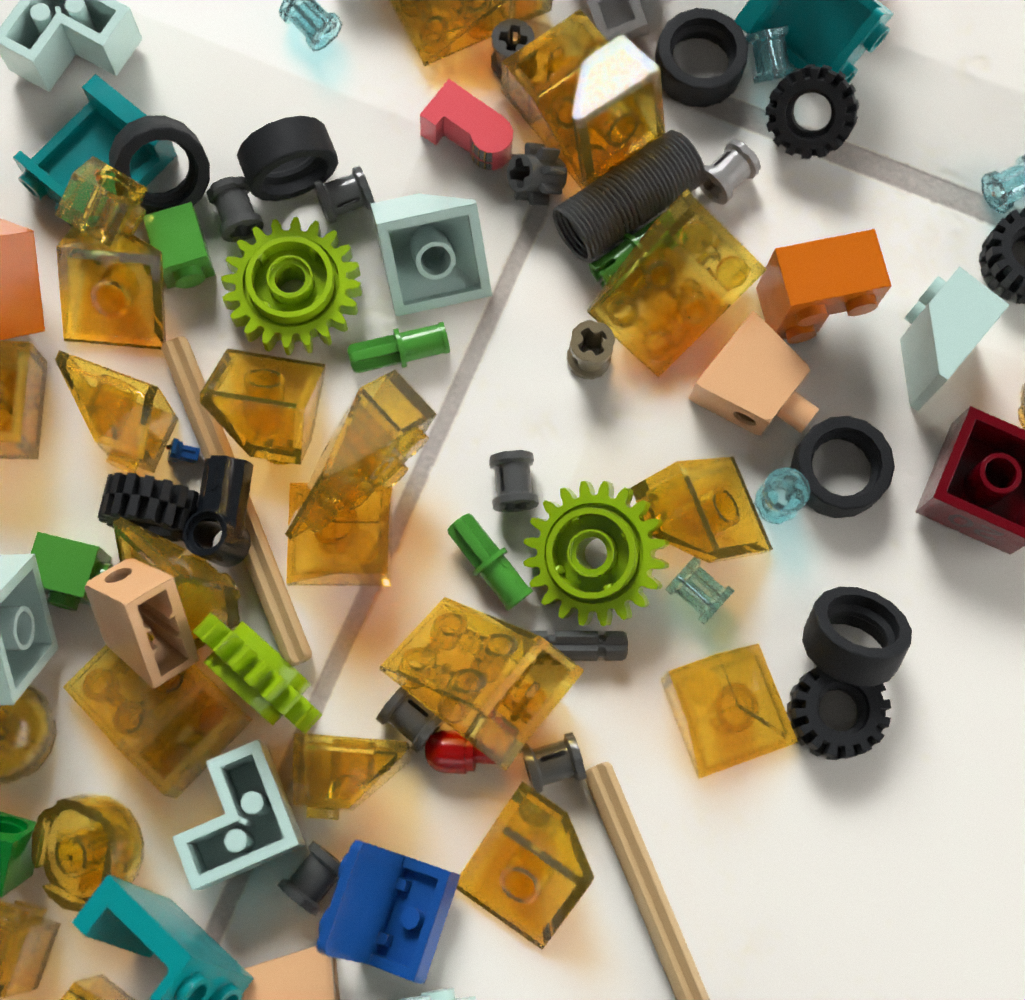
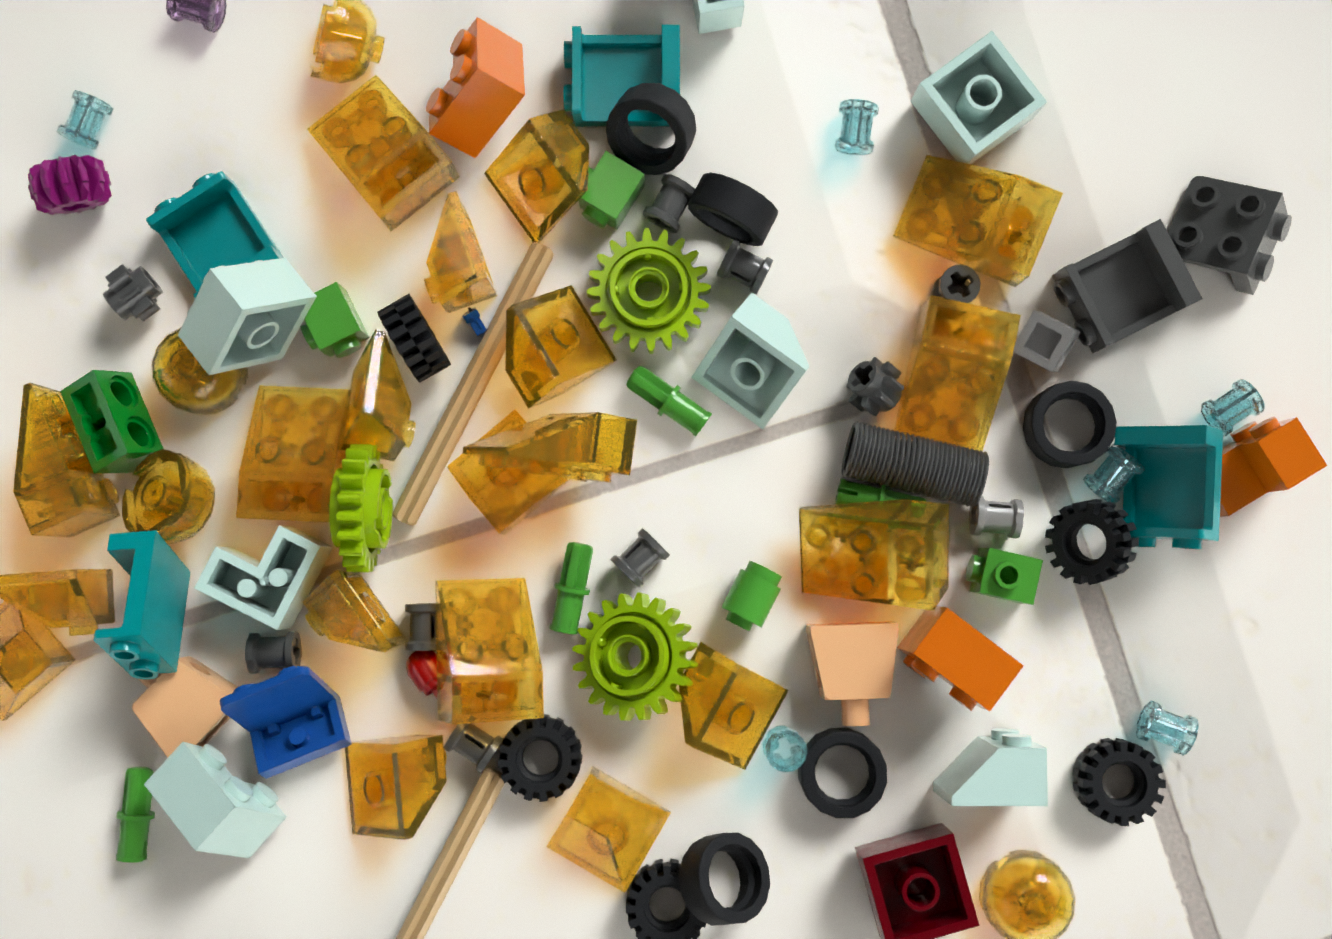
camera: 50 degrees right, 10 degrees up
clear yellow brick [55,156,148,247] -> none
light nougat torso [85,558,200,689] -> none
black piece [183,455,254,567] -> none
coral leg [420,79,513,170] -> none
dark grey axle [525,631,628,661] -> none
dark tan bush [567,320,615,379] -> none
clear yellow slope [572,34,665,186] -> none
clear light blue bush [665,555,735,625] -> none
none -> black tyre [497,714,583,802]
none -> bright green brick [722,561,782,632]
none -> bright green brick [966,548,1043,605]

